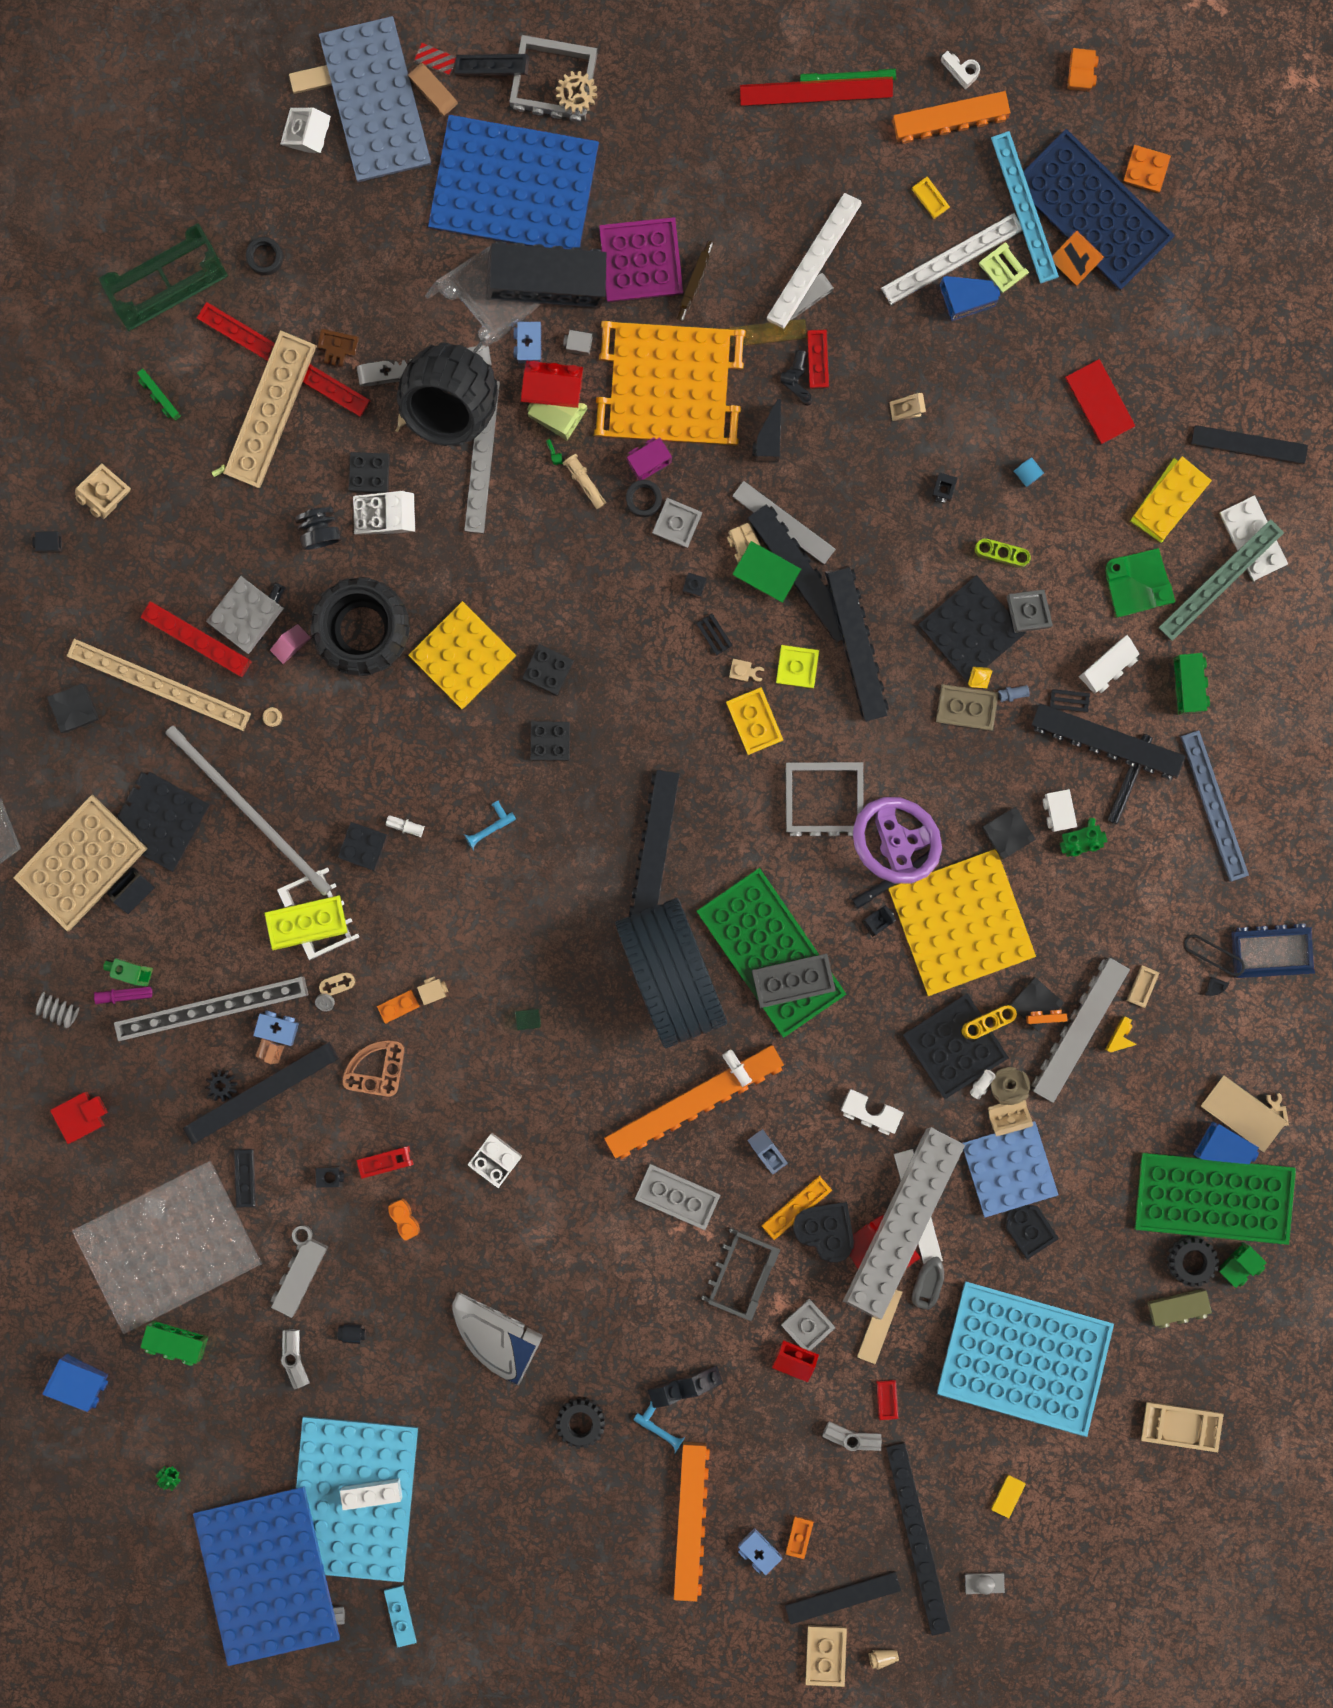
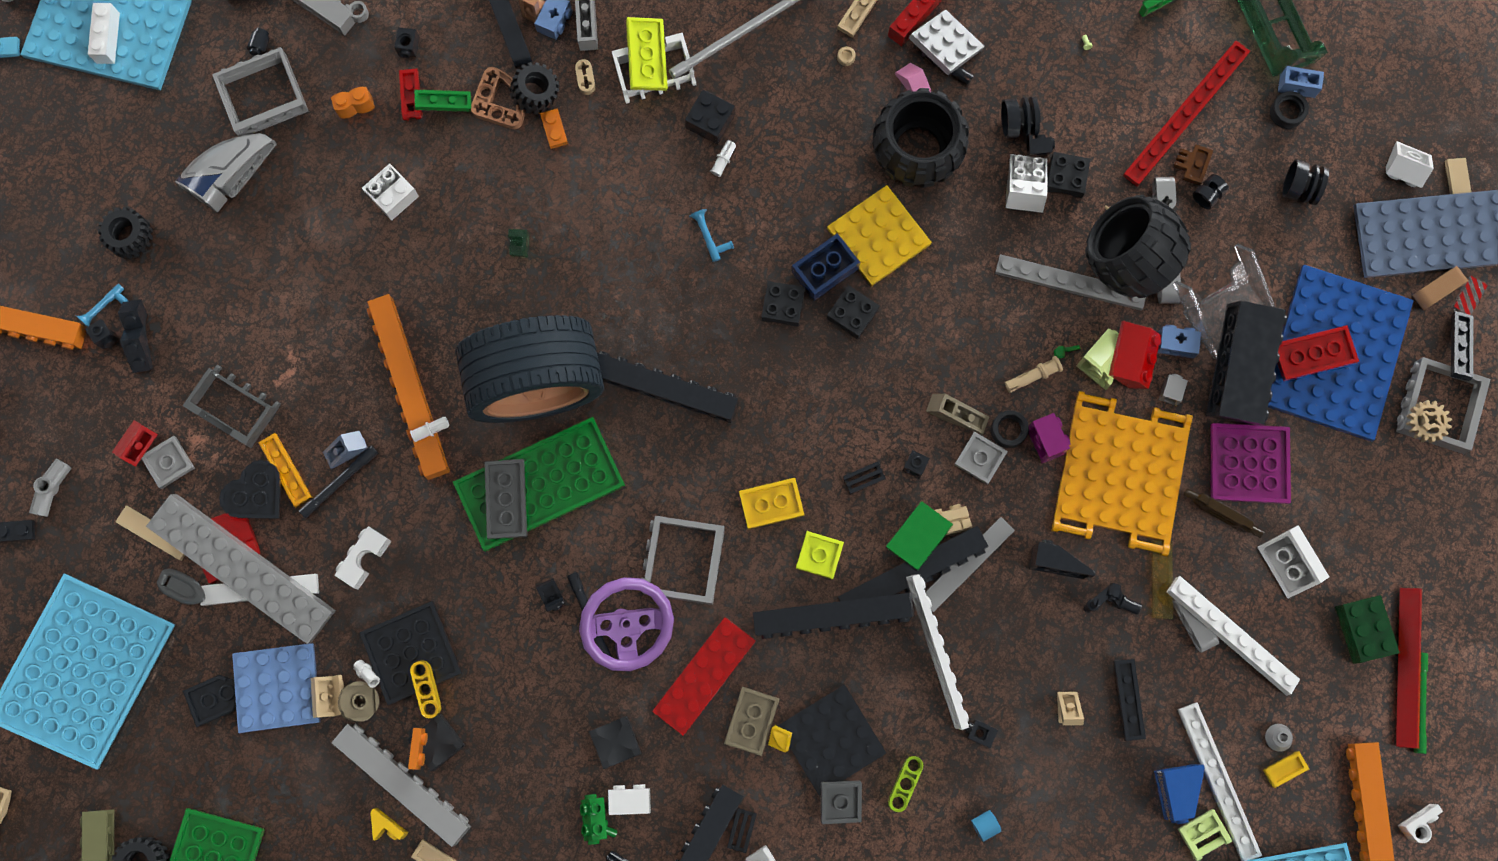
camera: 95 degrees right, 10 degrees down
tan plate [224,330,317,488] -> none
light grey piece [315,994,335,1011] -> none
tan brick [417,977,449,1005] -> none
light grey plate [635,1164,721,1230] -> none
tan plate [729,659,764,682] -> none
red plate [807,330,829,389] -> none
red tile [876,1380,898,1420] -> none
yellow plate [888,849,1036,996] -> none
sand blue pin [998,685,1030,702] -> none
none -> black bracket [85,319,119,349]
none -> light grey window [212,47,308,136]
none -> black piece [298,445,379,518]
none -> green plate [414,90,471,112]
none -> black tyre [509,62,559,114]
none -> red plate [652,617,756,736]
none -> dark blue brick [792,233,860,301]
none -> white plate [906,574,969,730]
none -> dark tan slope [926,393,989,434]
none -> black brick [1025,134,1055,156]
none -> black plate [1113,659,1146,741]
none -> black wheel [1193,174,1229,210]
none -> white slope [1257,525,1329,598]
none -> light grey cone [1265,724,1293,751]
none -> medium blue brick [1278,66,1324,98]
none -> red plate [1278,325,1359,381]
none -> black wheel [1282,159,1329,205]
none -> dark green brick [1335,595,1400,664]

